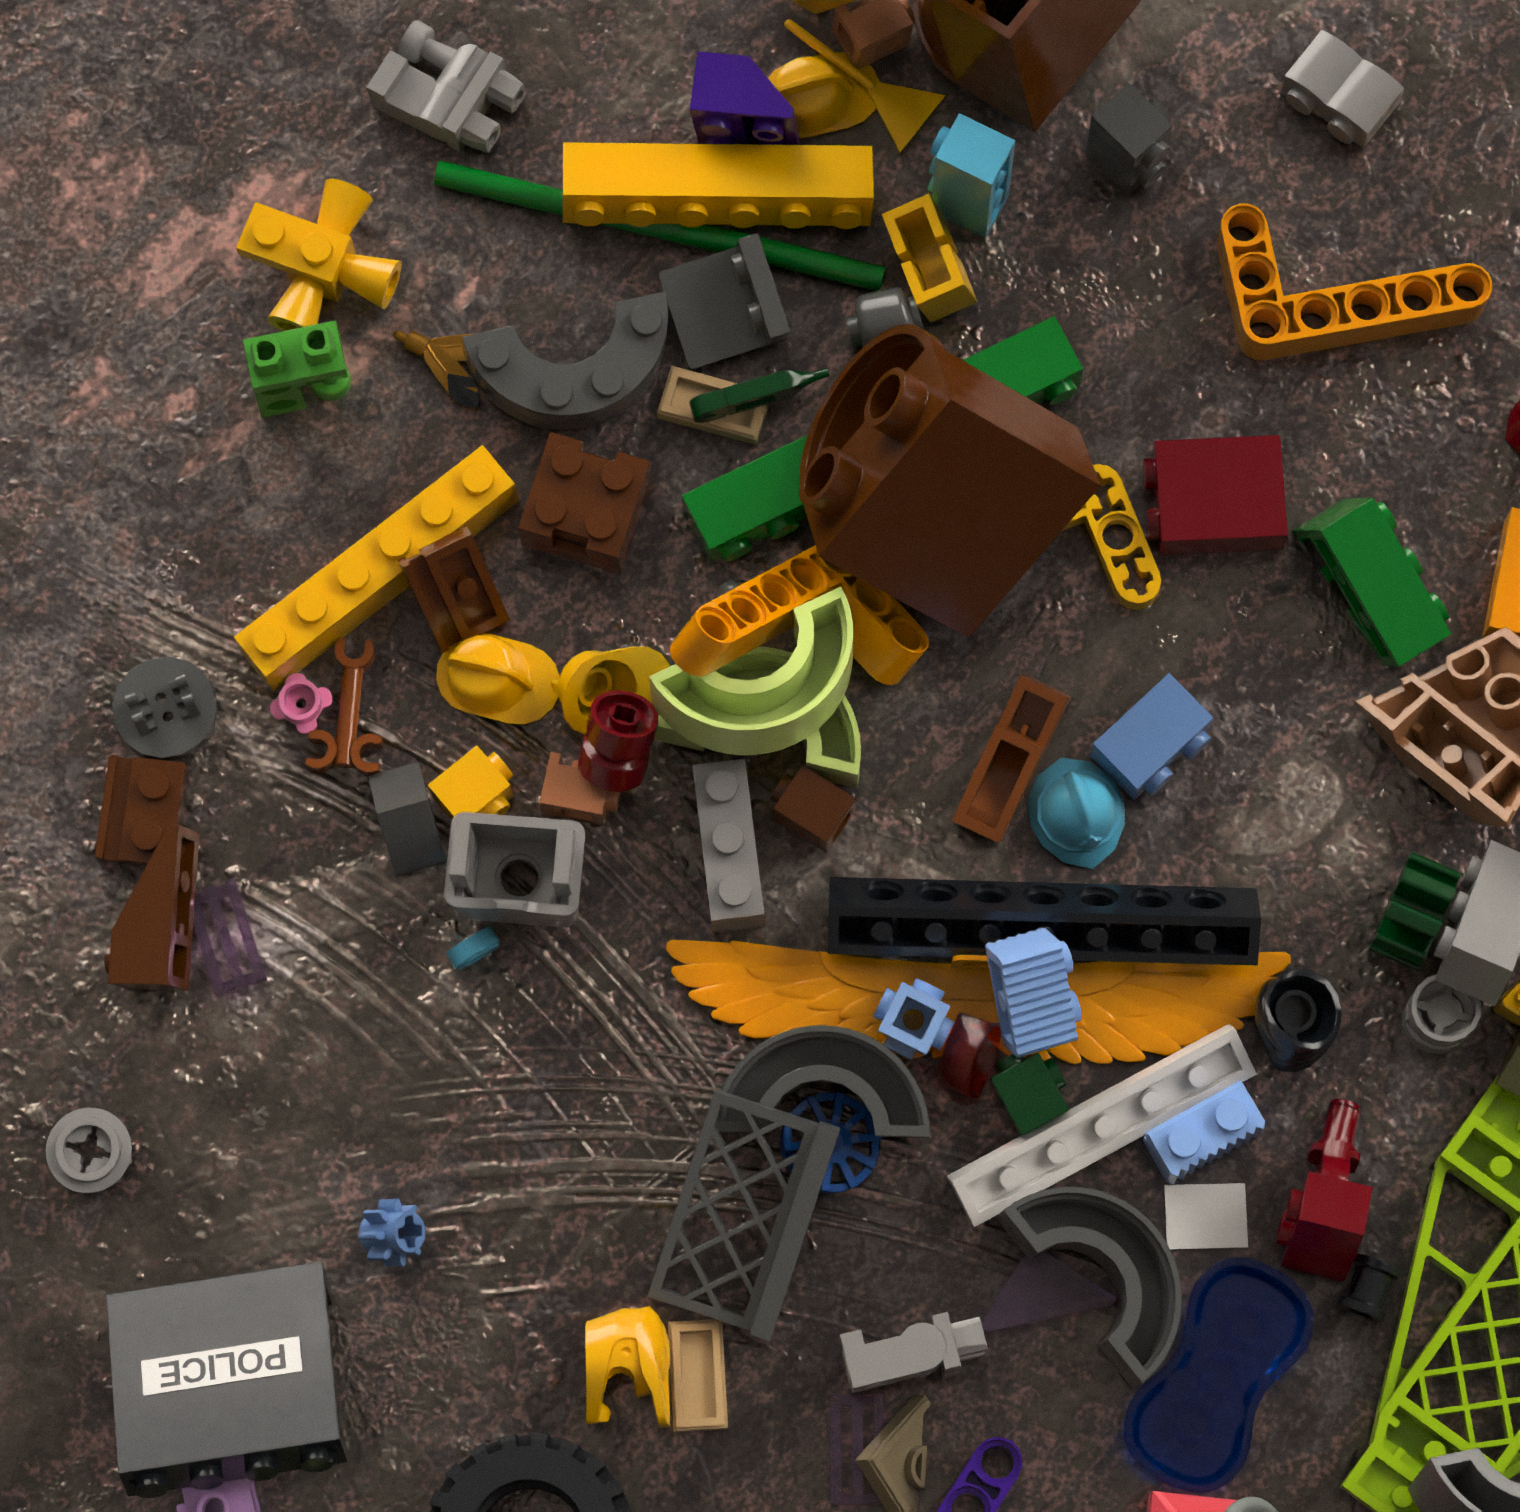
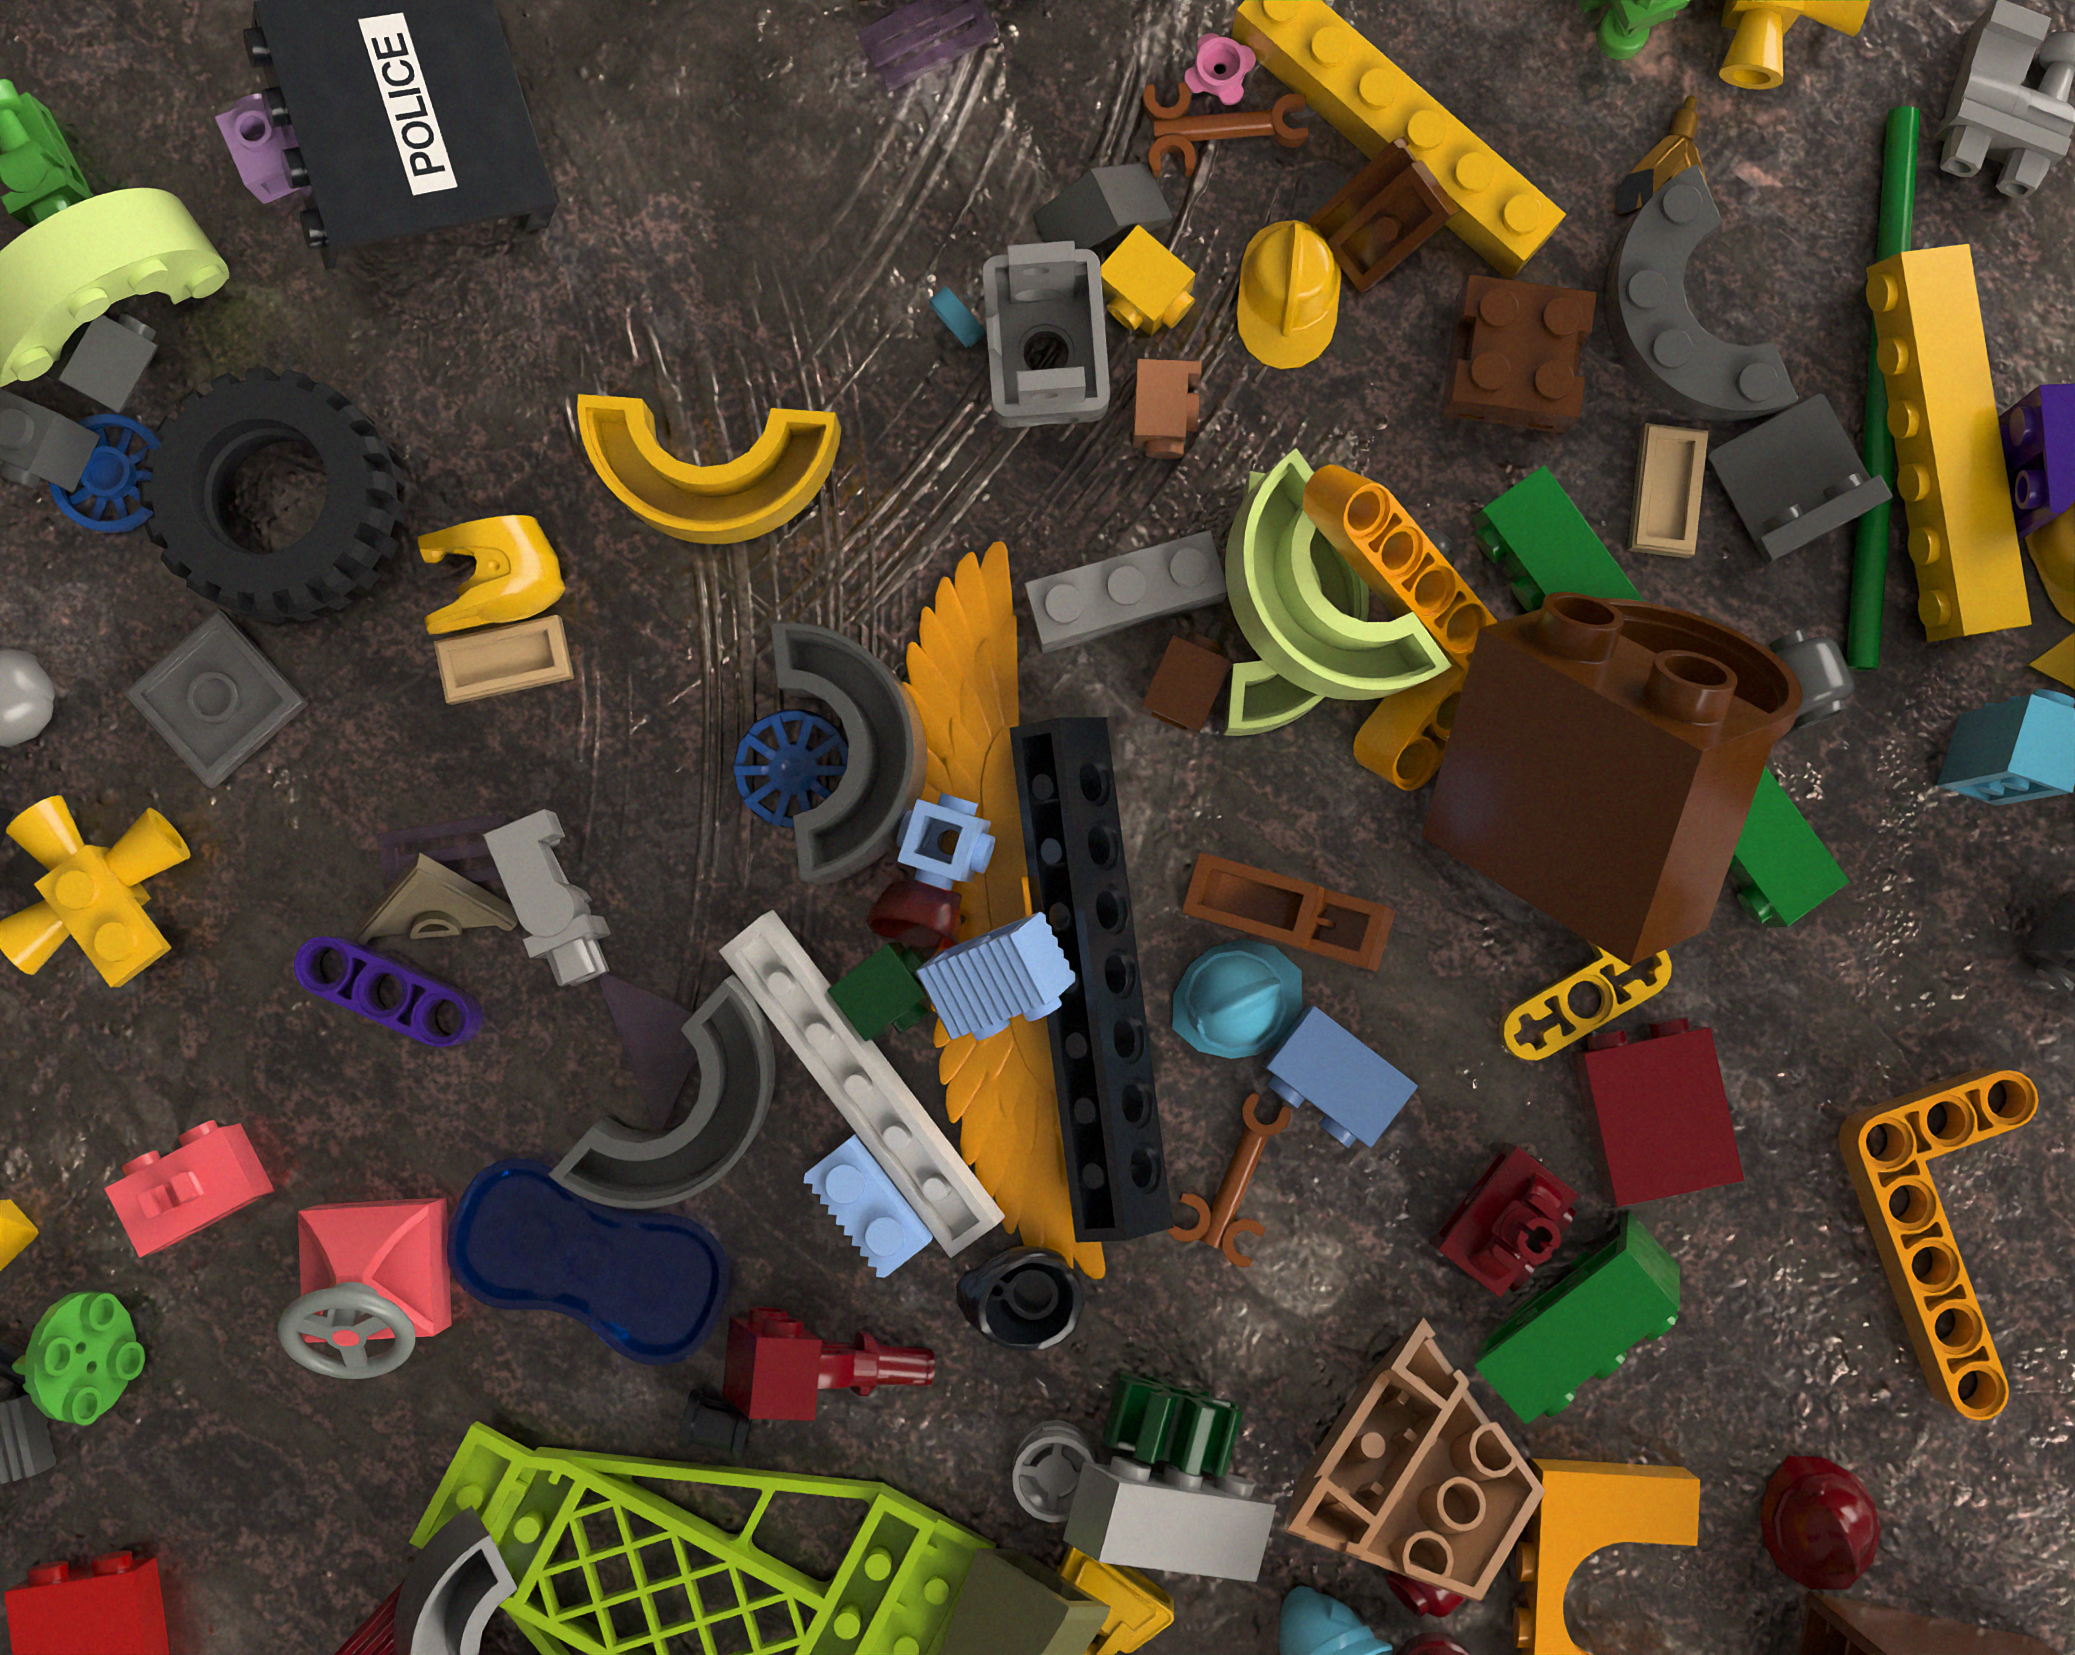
camera: 80 degrees right, 10 degrees up
medium blue gear [358,1198,426,1267] -> none
yellow piece [551,646,670,735] -> none
dark red wheel [578,690,658,792] -> none
dark grey fence [647,1089,841,1341] -> none
dark green piece [689,368,830,423] -> none
yellow piece [882,194,977,323] -> none
white sticker [1164,1183,1248,1249] -> none
none -> yellow brick [577,394,841,544]
none -> dark orange bar [1167,1091,1290,1267]
none -> dark red brick [1429,1142,1579,1298]

